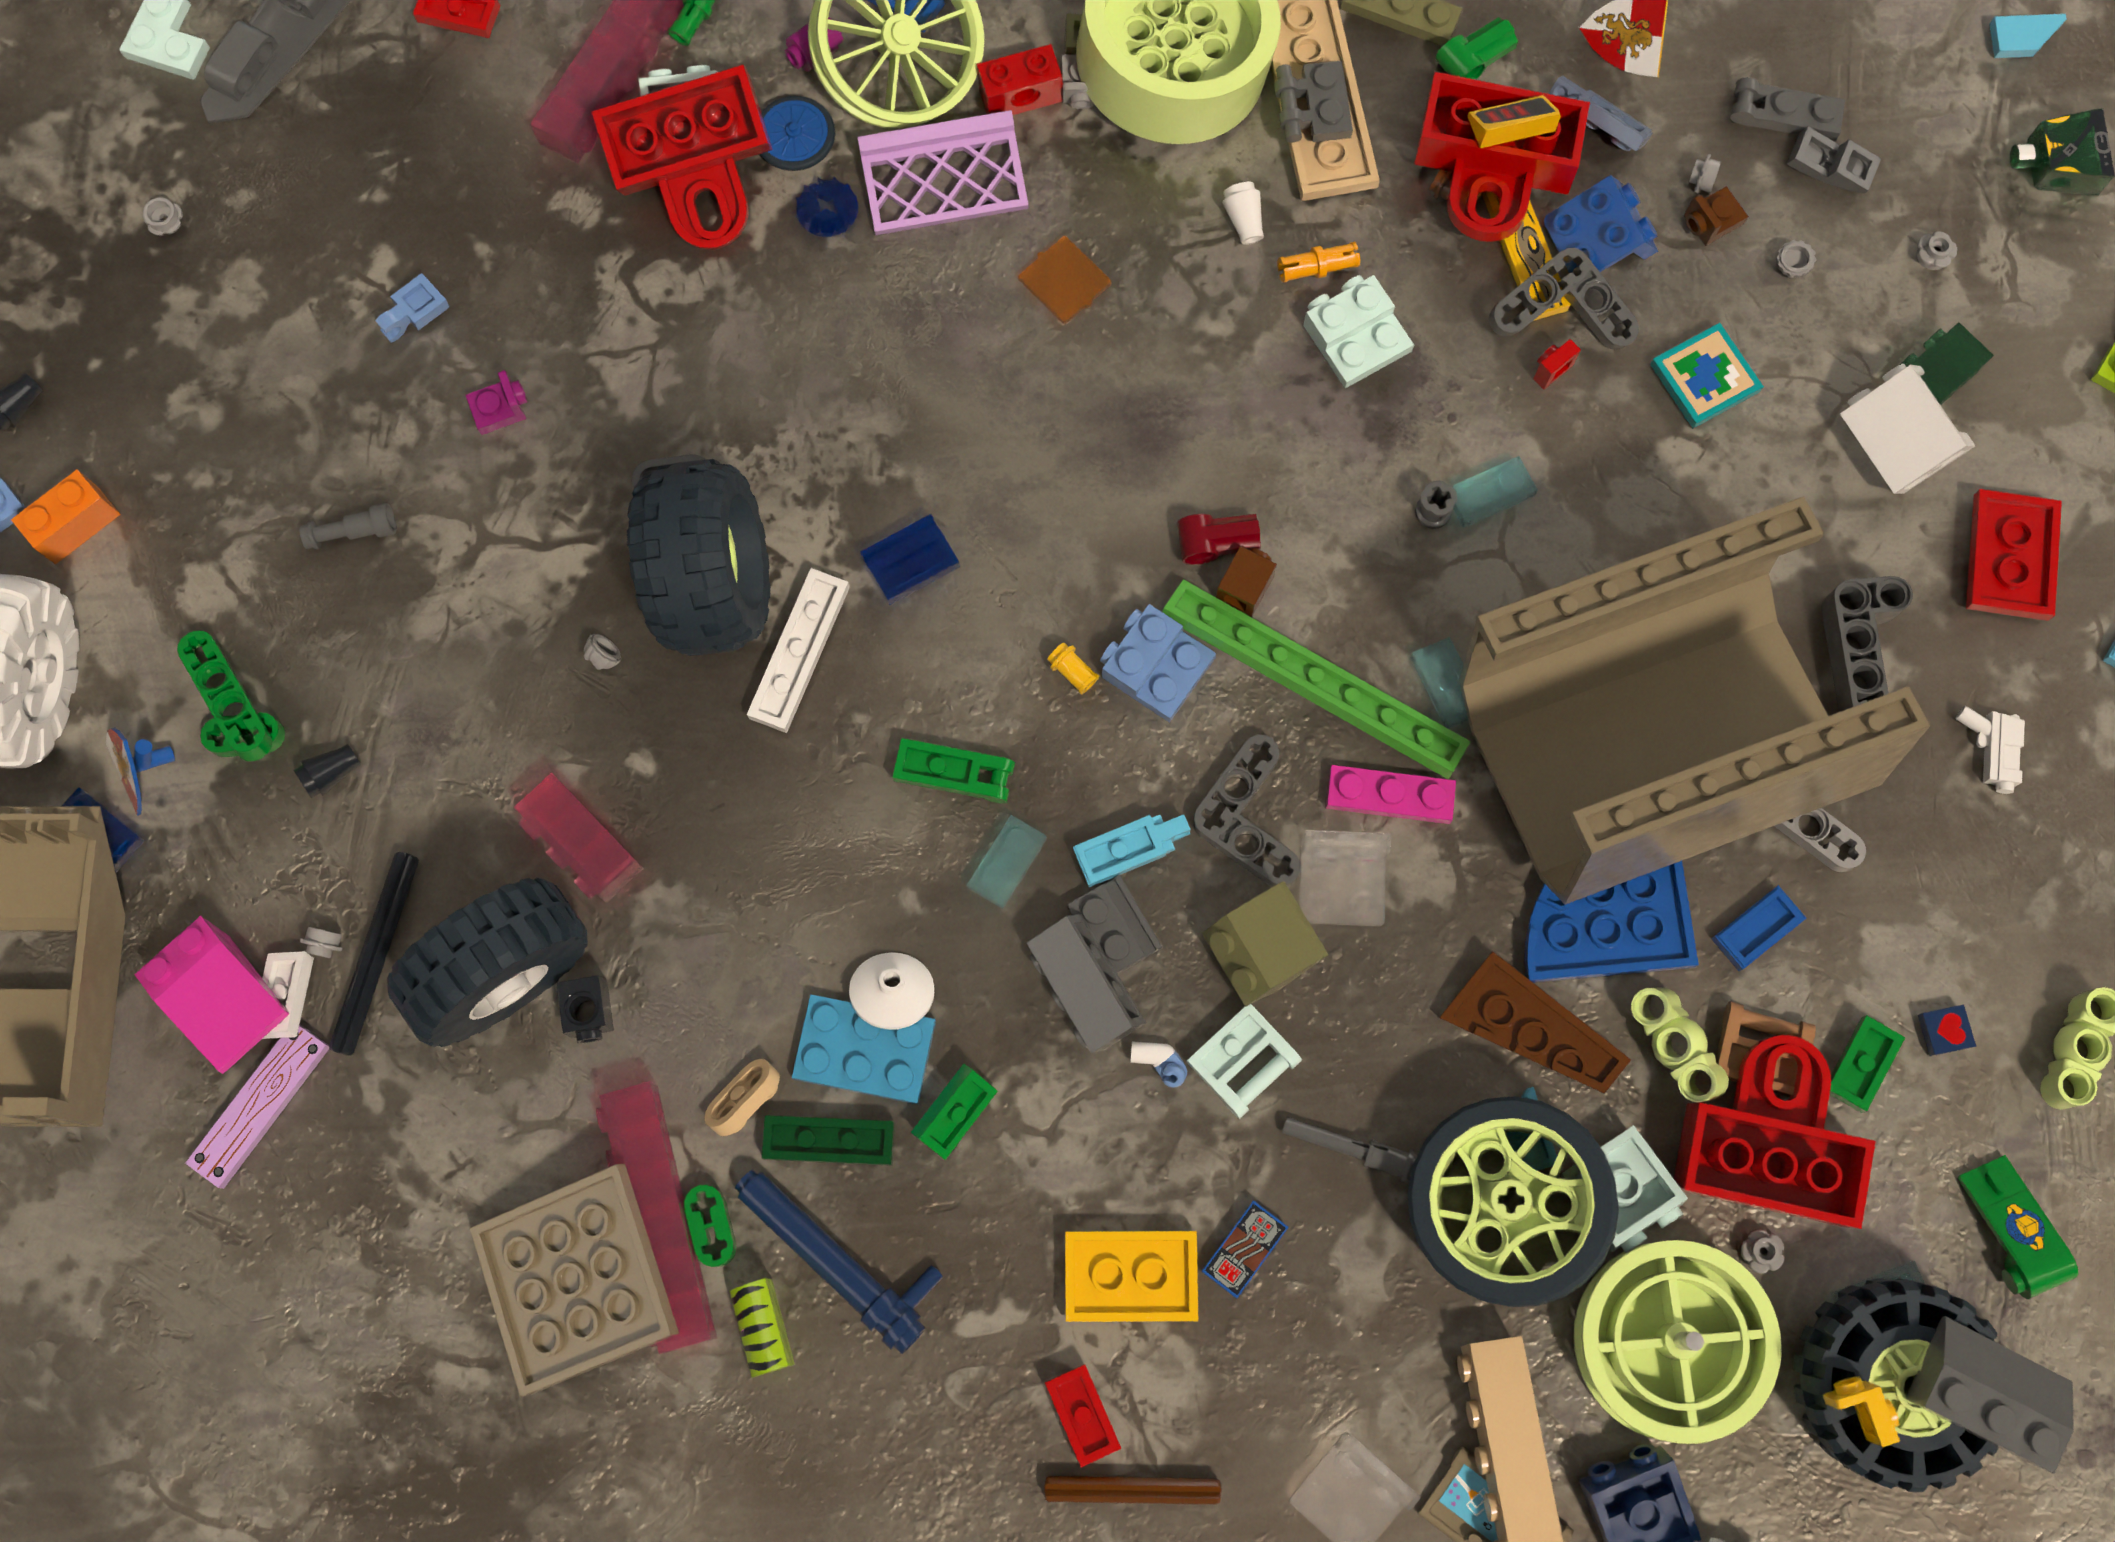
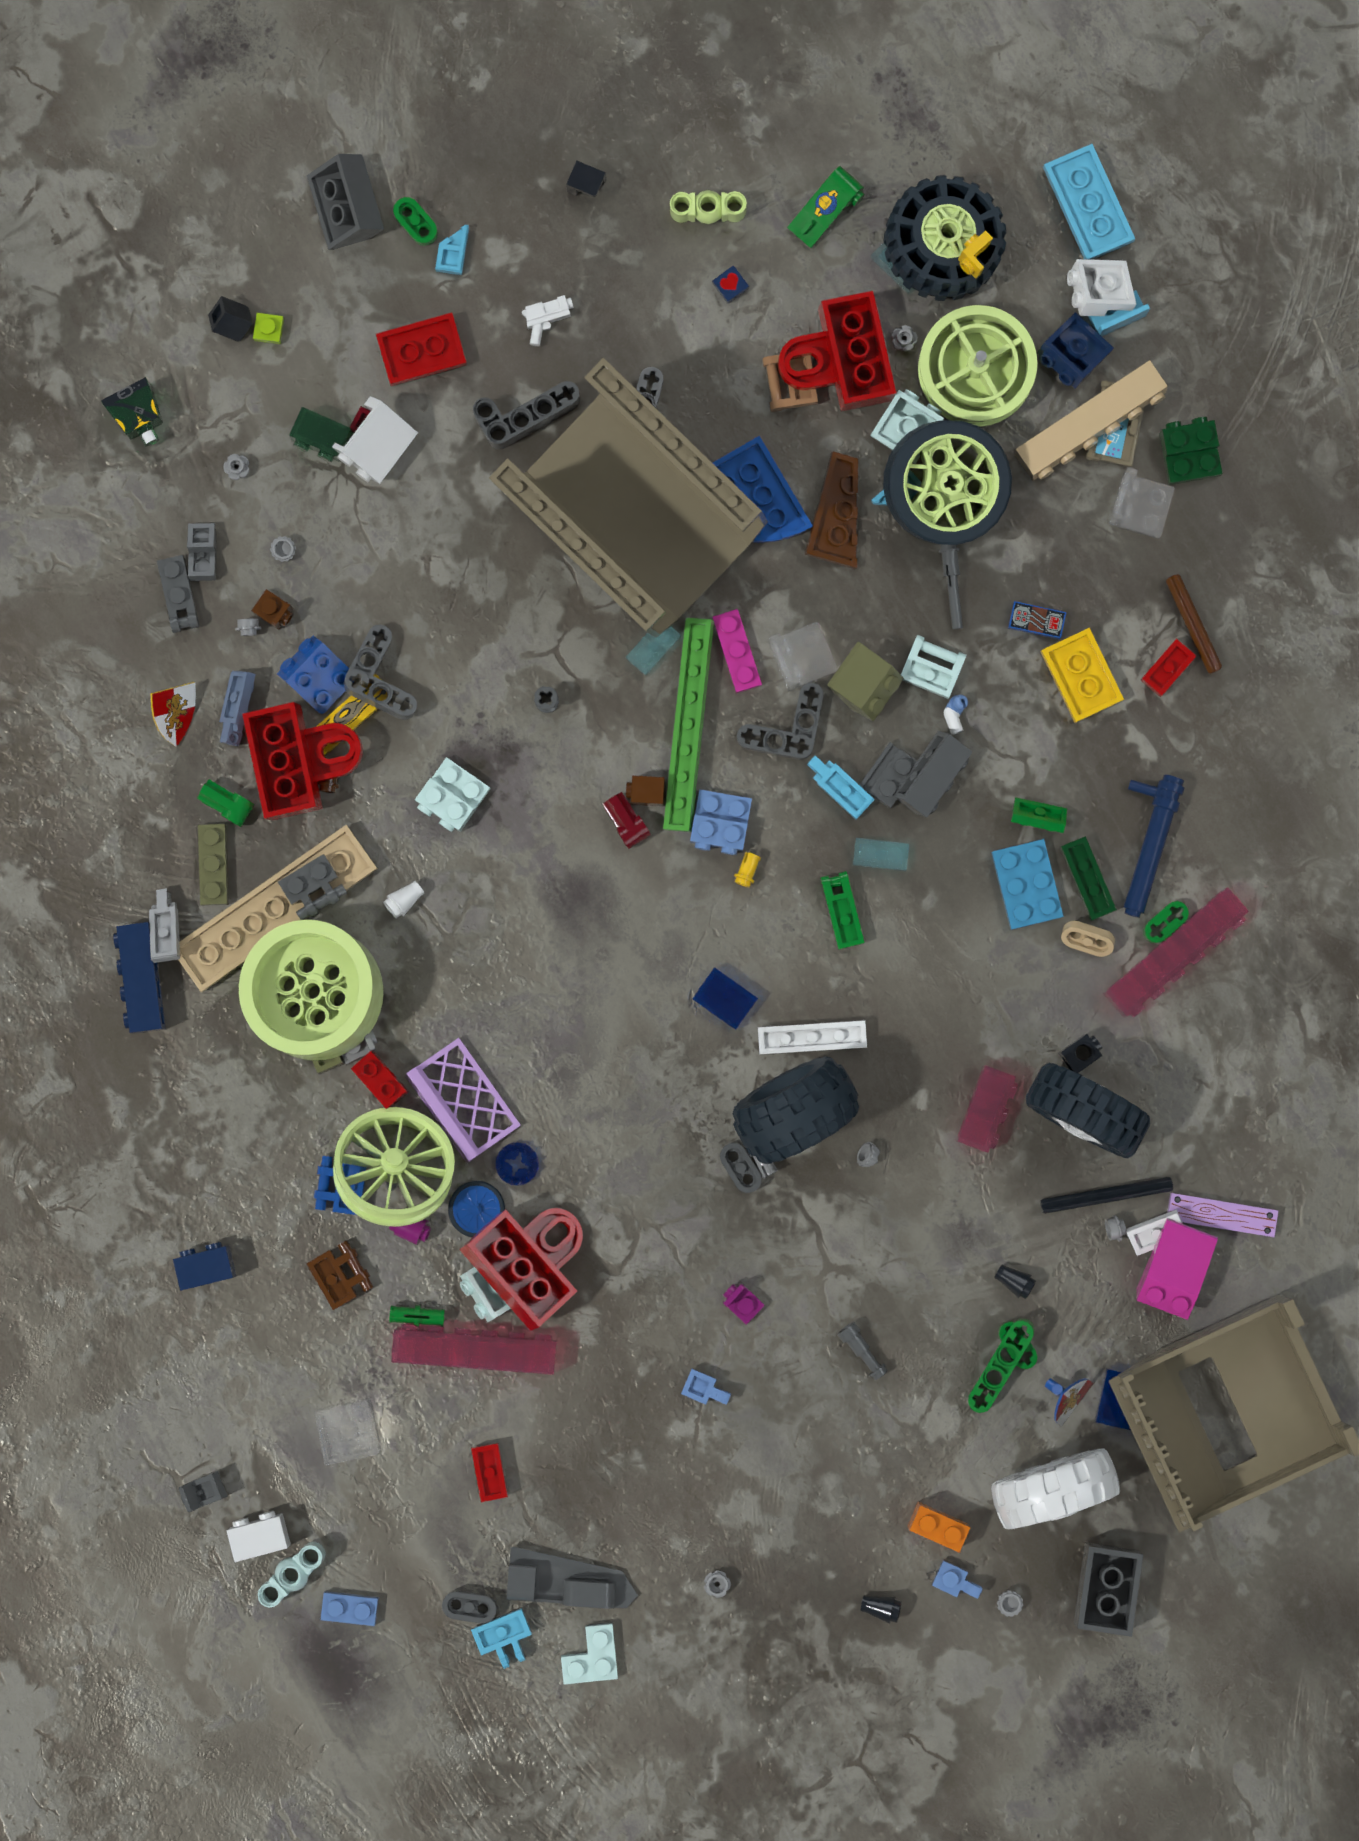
camera: 115 degrees left, 10 degrees up
dark tan plate [470,1164,679,1397] -> none
lime brick [729,1278,795,1378] -> none
white dish [849,953,934,1030] -> none
clear orange piece [1018,236,1112,325] -> none
light orange pin [1277,242,1360,283] -> none
clear light blue plate [1453,456,1538,528] -> none
yellow slope [1468,95,1561,148] -> none
red plate [1533,339,1581,390] -> none
yellowish green piece [1631,988,1728,1103] -> none
tile [1650,323,1764,429] -> none
blue tile [1711,885,1806,971] -> none
green plate [1830,1015,1906,1113] -> none
dark grey slope [1905,1316,2074,1474] -> none
medium azure tile [1990,14,2067,58] -> none

